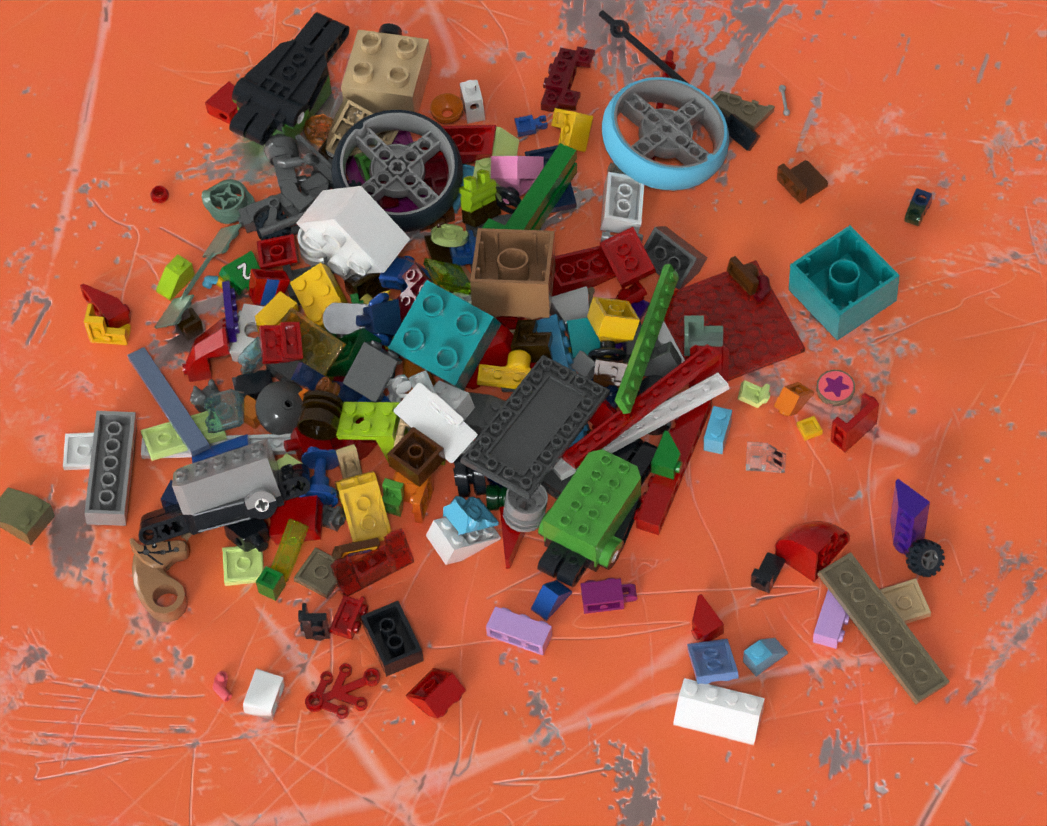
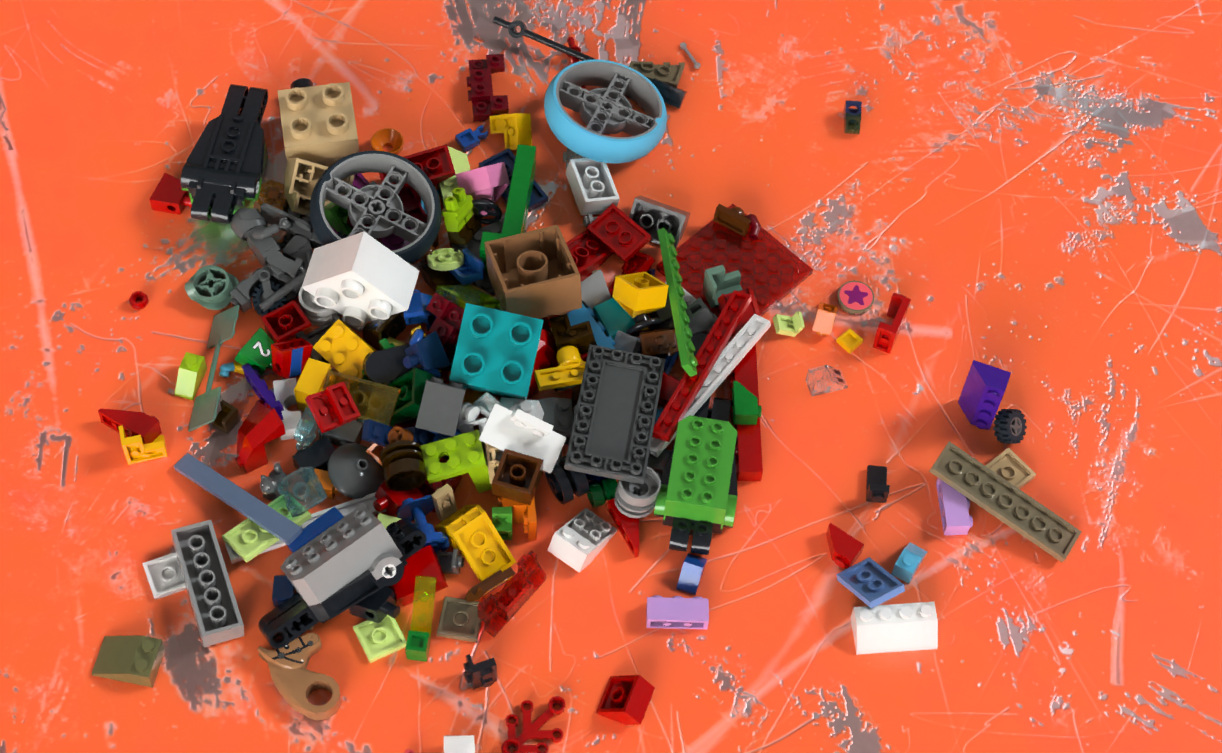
camera: 30 degrees left, 0 degrees up
red bracket [329,595,368,640] -> none
black brick [361,601,424,677] -> none
medium azure slope [443,496,499,535] -> none
white torso [460,80,485,124] -> none
magenta brick [580,578,637,614] -> none
medium azure brick [704,406,732,455] -> none
red brick [775,521,850,582] -> none
reddish brown bracket [777,160,828,204] -> none
teal brick [789,225,900,341] -> none

